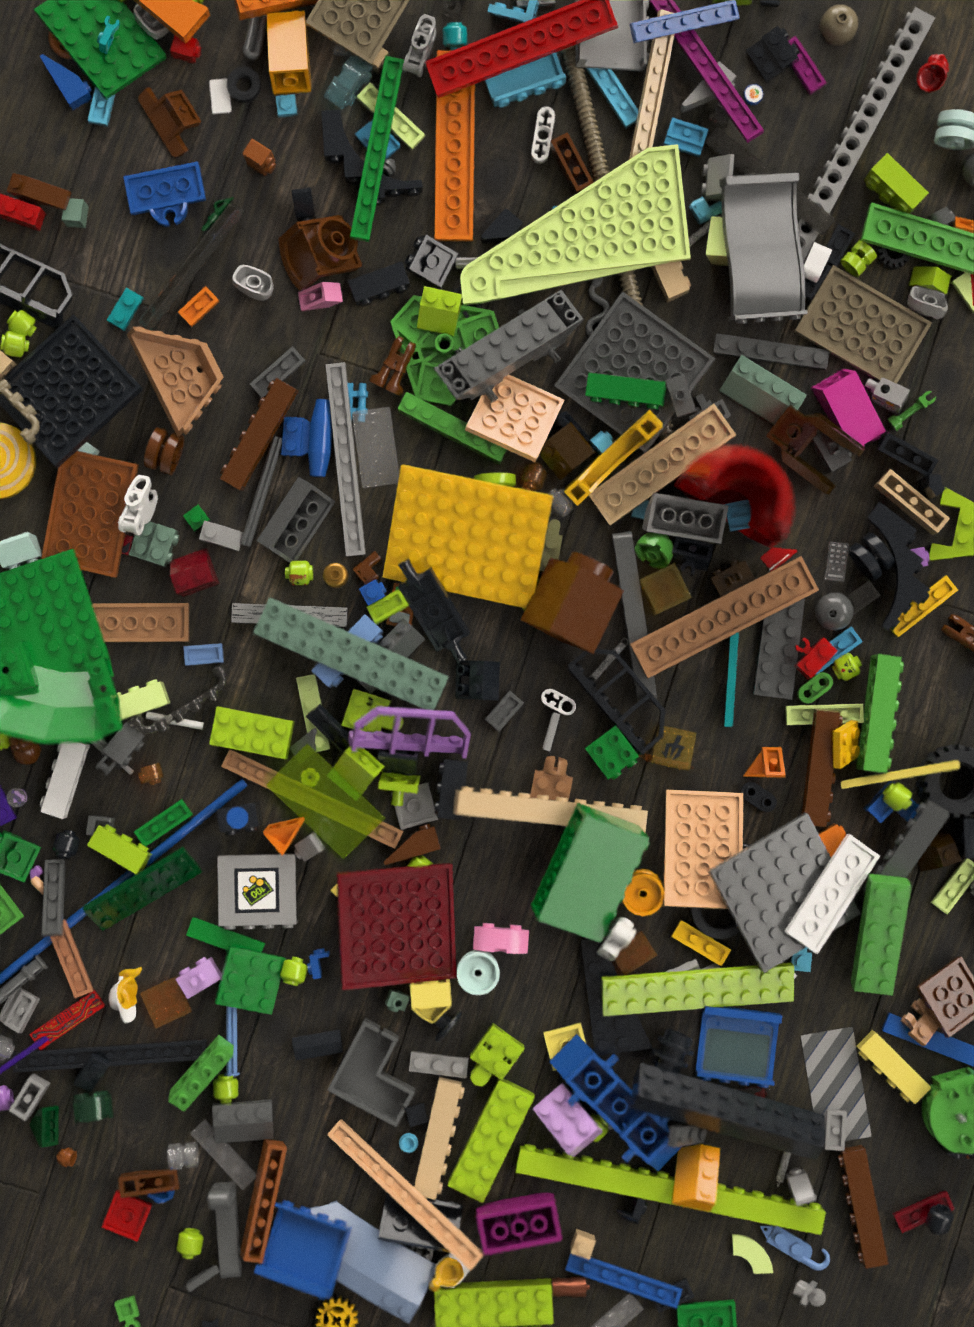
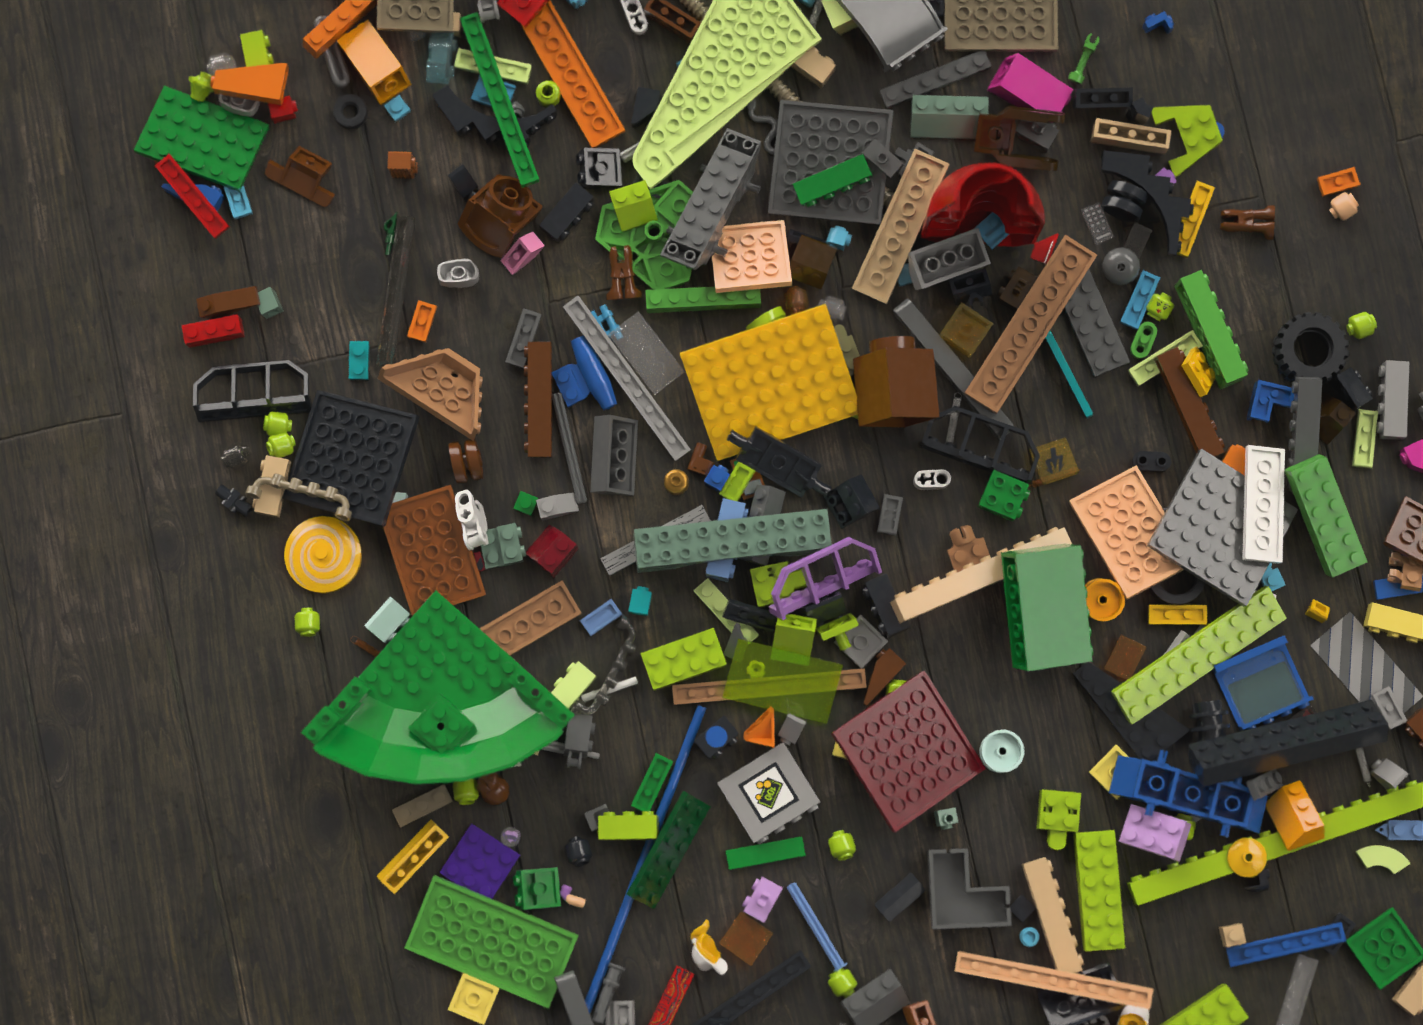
camera: 25 degrees left, 5 degrees down
white brick [40,742,90,819] -> none
dark grey tile [42,859,65,937] -> none
nougat plate [50,919,94,998] -> none
teal plate [97,16,120,54] -> none
blue plate [123,162,206,227] -> none
clear orange plate [138,762,164,785] -> none
bright green brick [169,1035,234,1112] -> none
white sticker [209,79,231,114] -> none
green plate [215,946,286,1015] -> none
lime head [285,561,313,585] -> none
blue bracket [307,948,330,979] -> none
light grey plate [409,1051,469,1078] -> none
light yellow piece [410,979,462,1042] -> none
bright pink brick [473,923,529,954] -> none
magenta brick [477,1193,562,1255] -> none
light grey tile [543,712,560,751] -> none
copper piece [552,1277,590,1298] -> none
yellow arch [564,409,663,506] -> none
white piece [597,917,636,961] -> none
bright green cylinder [634,532,674,569] -> none
orange slope [743,747,785,777] -> none
red brick [794,638,838,679] -> none
light yellow tile [840,760,960,789] -> none
light grey torso [864,378,910,415] -> none
lime head [882,782,912,811] -> none
none -> red plate [155,154,230,239]
none -> lime head [536,81,561,107]
none -> teal brick [629,586,652,616]
none -> yellow dish [1227,838,1267,877]
none -> yellow slope [1305,599,1330,623]

